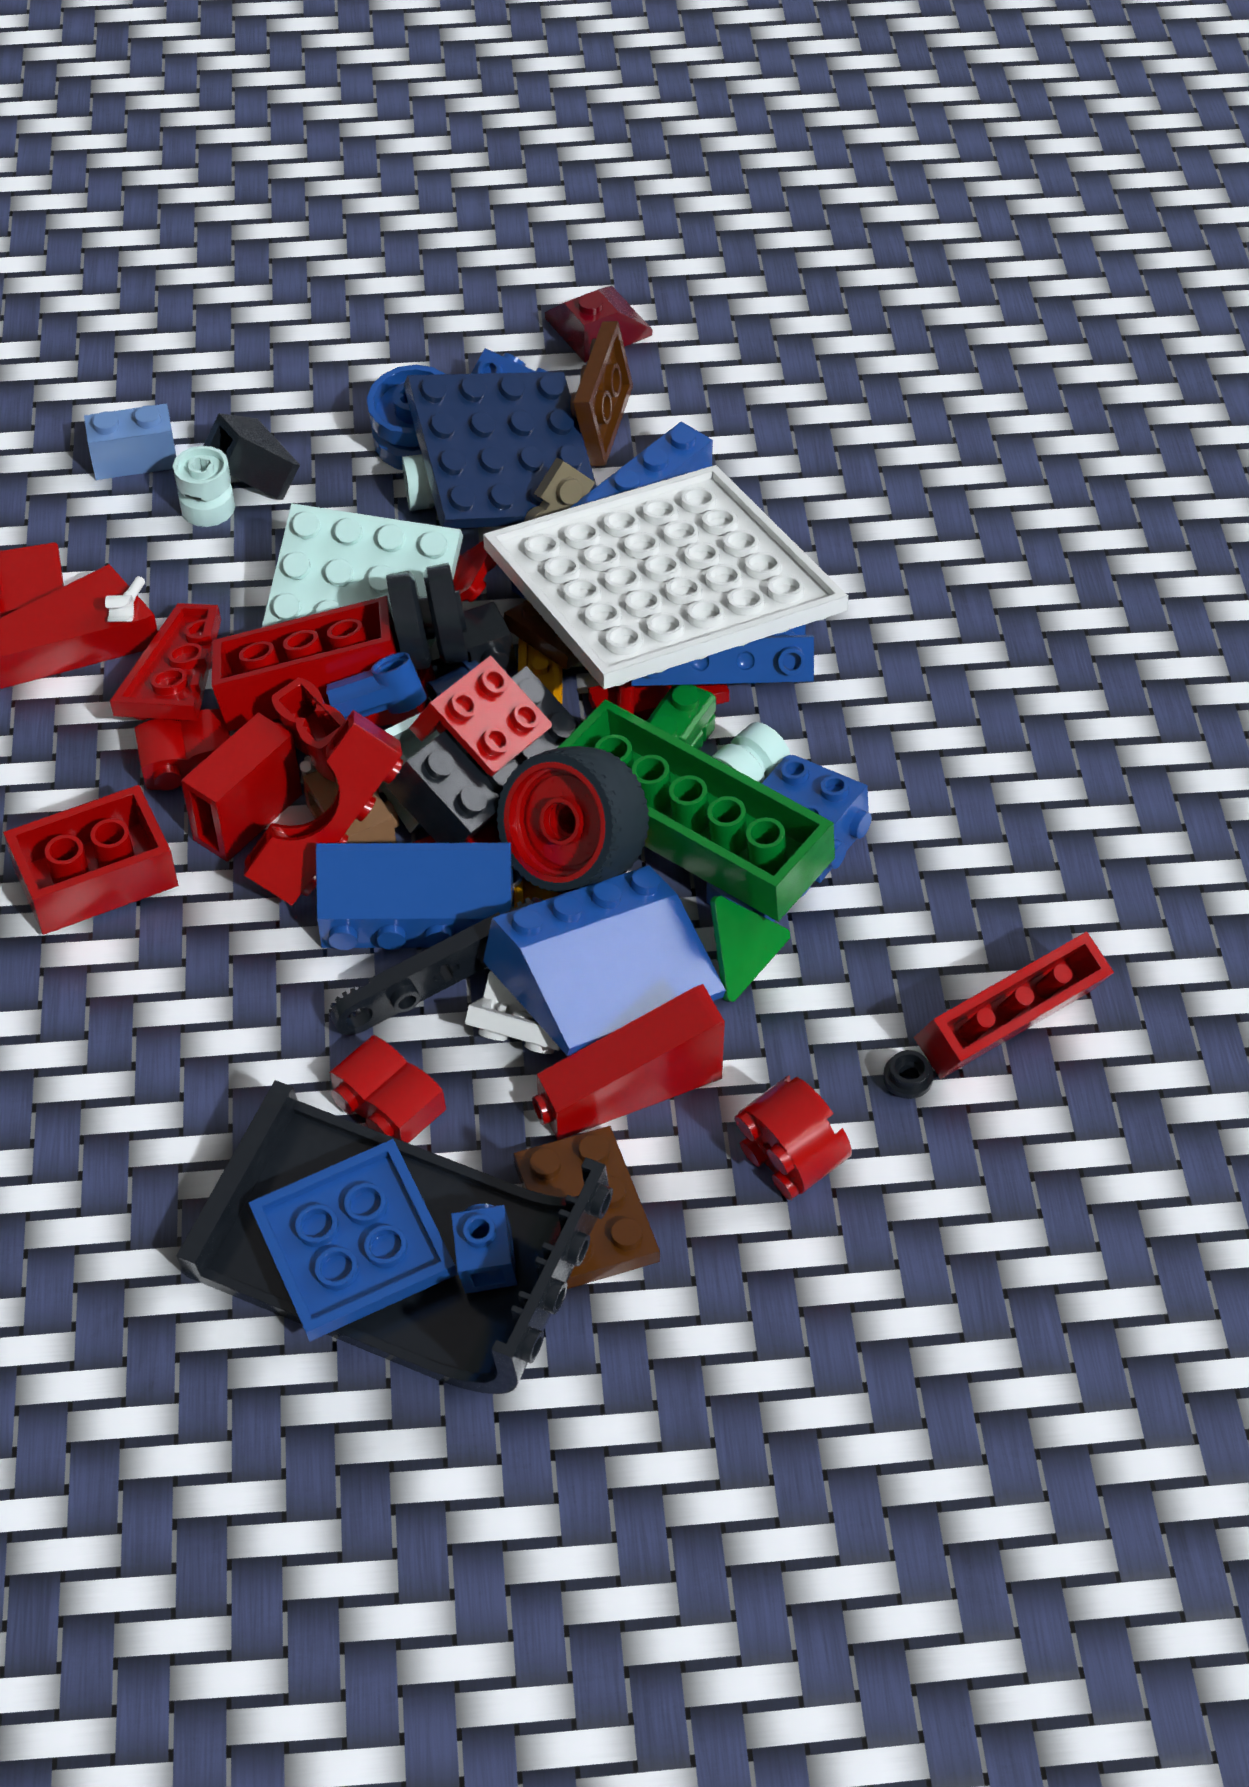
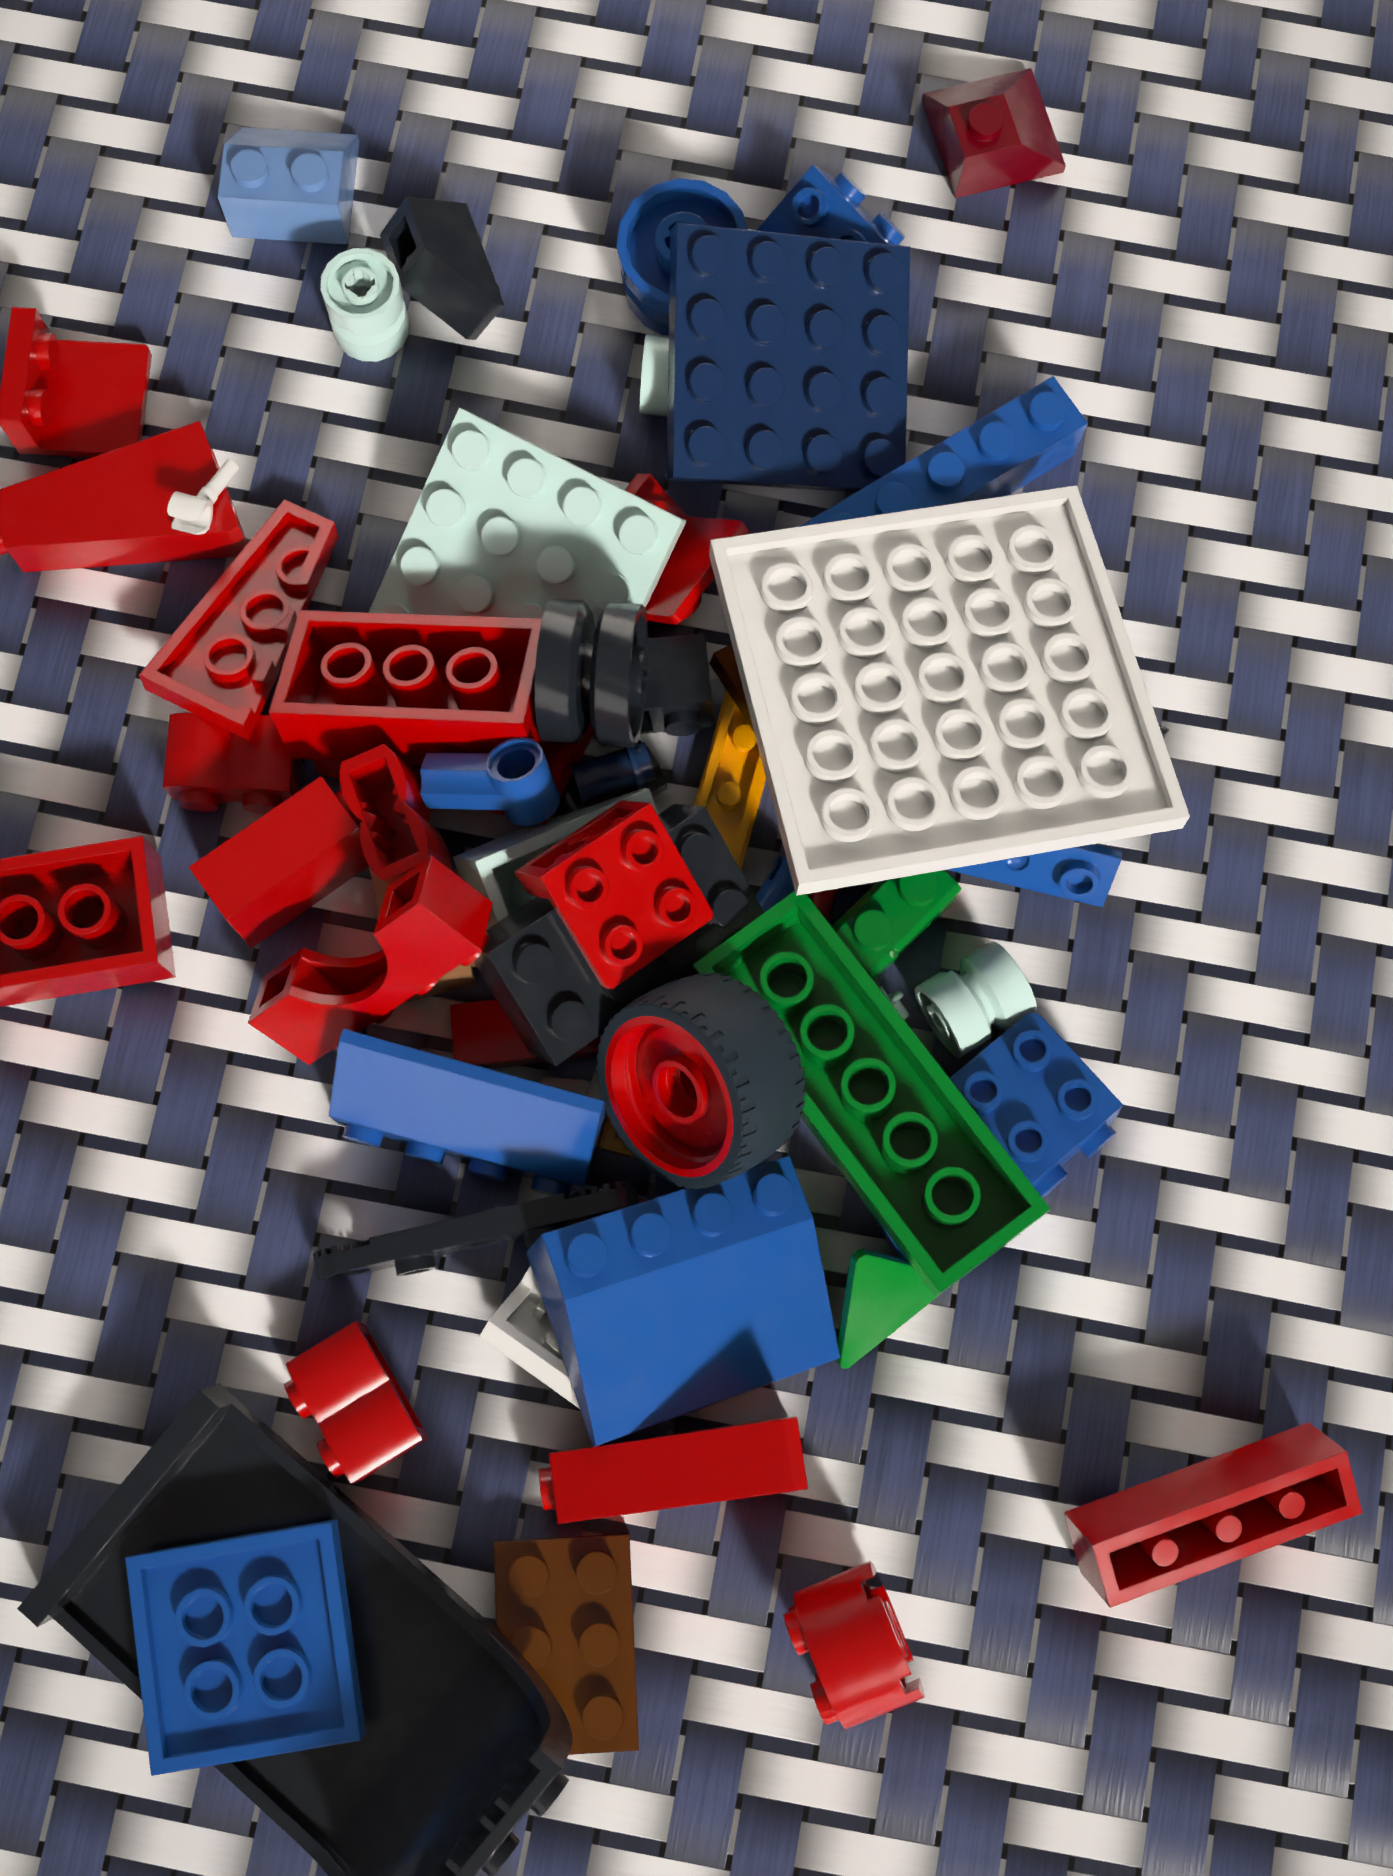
camera: 10 degrees right, 25 degrees up
blue brick [451,1204,518,1294] -> none
dark tan plate [524,457,595,522] -> none
reddish brown plate [570,321,633,466] -> none
black plate [883,1050,934,1099] -> none

